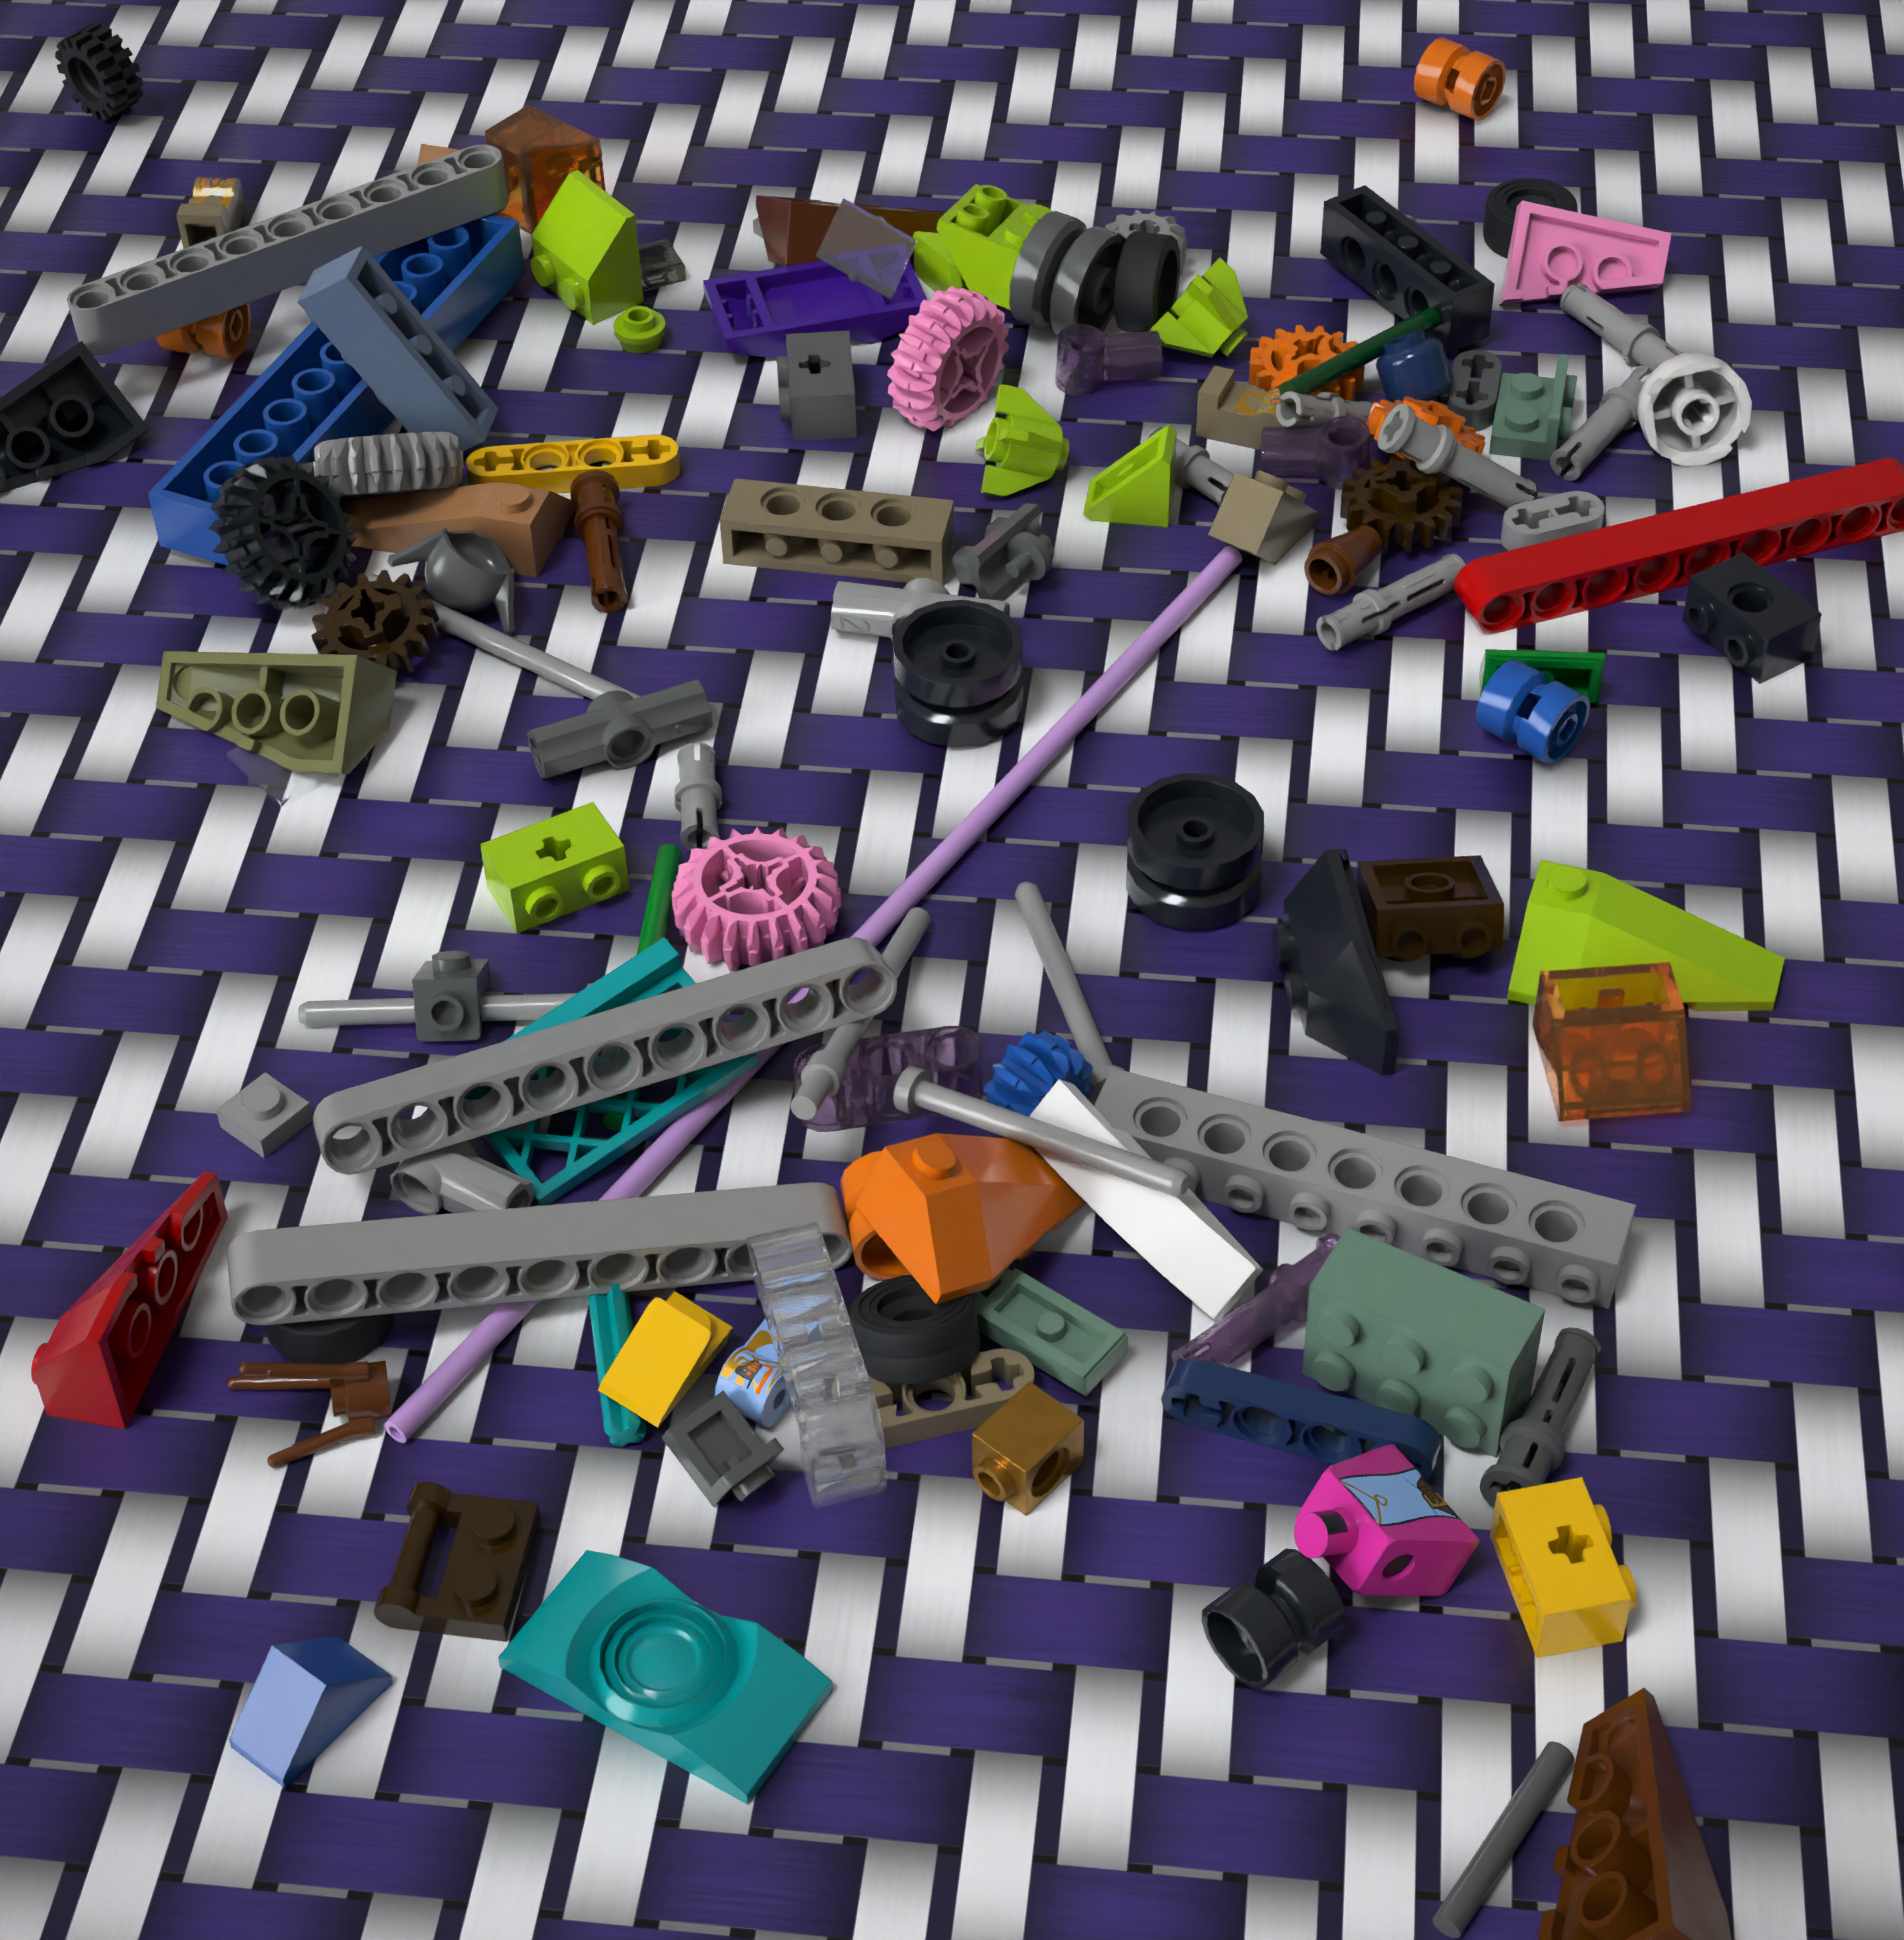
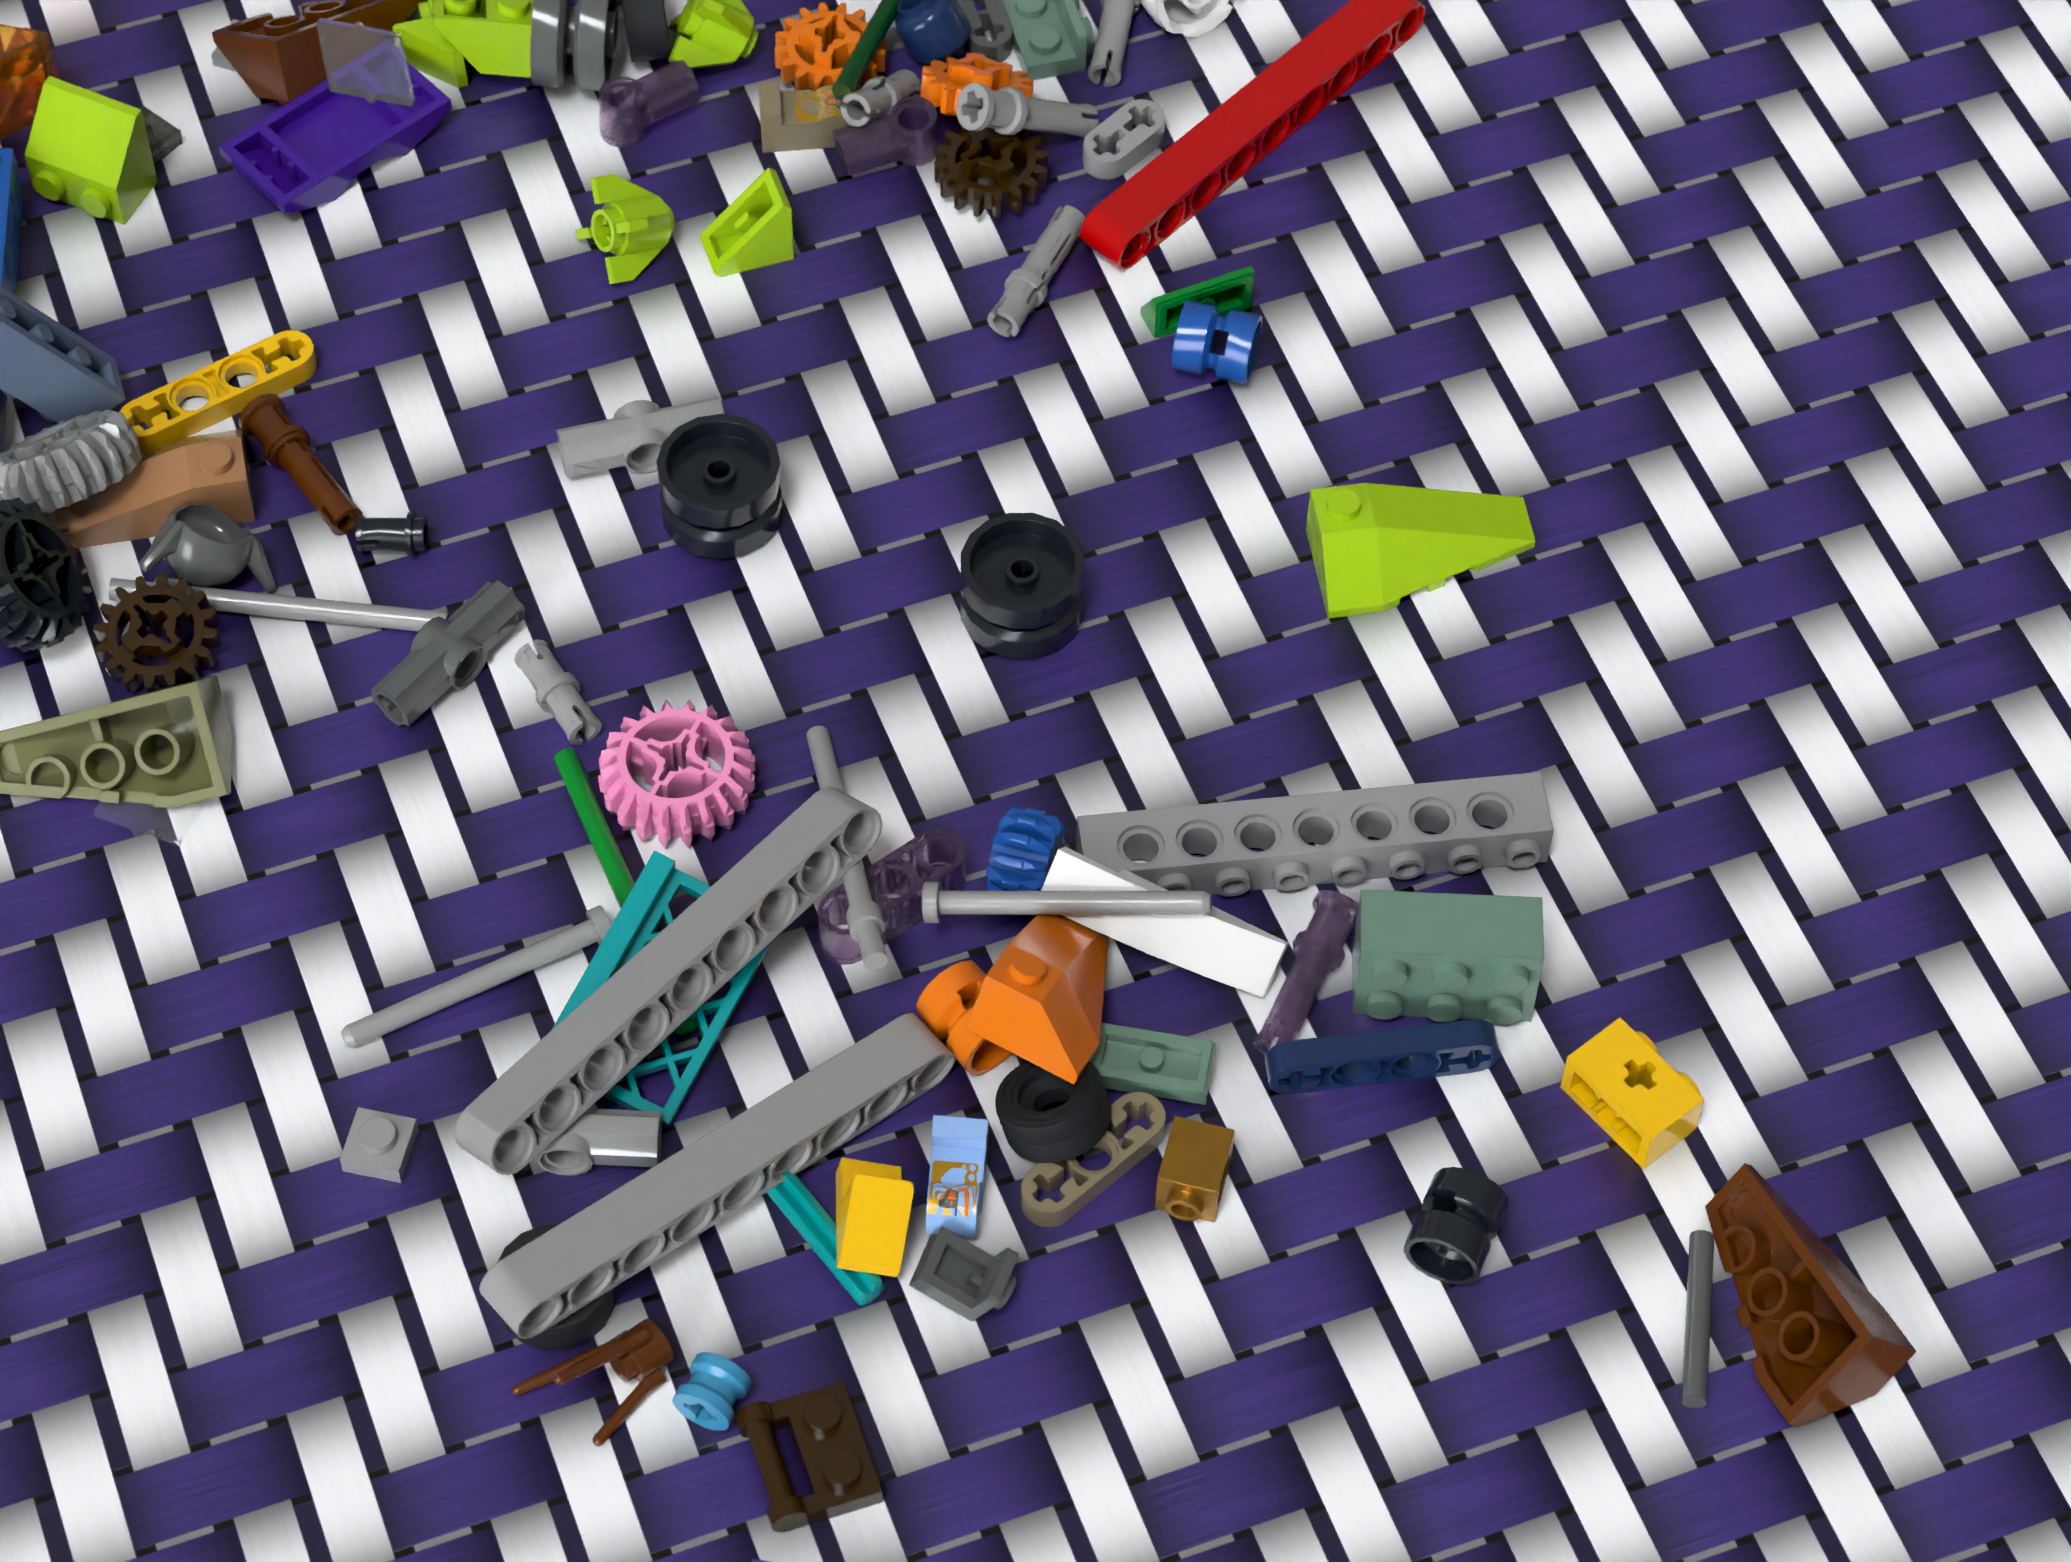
camera: 30 degrees left, 10 degrees up
red wedge [31,1171,228,1430] -> none
lavender piece [384,546,1242,1443] -> none
dark grey bracket [412,951,490,1042] -> none
lime brick [480,802,630,934] -> none
teal slope [498,1550,833,1805] -> none
lime plate [613,306,666,353] -> none
dark tan brick [720,478,955,585] -> none
clear beam [747,1222,887,1509] -> none
dark grey brick [776,330,857,442] -> none
bright pink gear [887,286,1009,431] -> none
dark grey hips [952,503,1054,601] -> none
light grey bar [1015,881,1125,1106] -> none
light grey pin [1140,425,1234,506] -> none
dark tan slope [1208,470,1320,565] -> none
black wedge [1272,849,1399,1076] -> none
dark pink torso [1294,1444,1480,1596] -> none
reddish brown cone [1304,525,1382,595] -> none
dark brown plate [1357,855,1504,962] -> none
dark grey pin [1479,1327,1601,1508] -> none
clear orange slope [1532,962,1691,1121] -> none
black brick [1682,552,1822,684] -> none
none -> black pin [356,512,429,557]
none -> dark azure wheel [672,1352,752,1431]

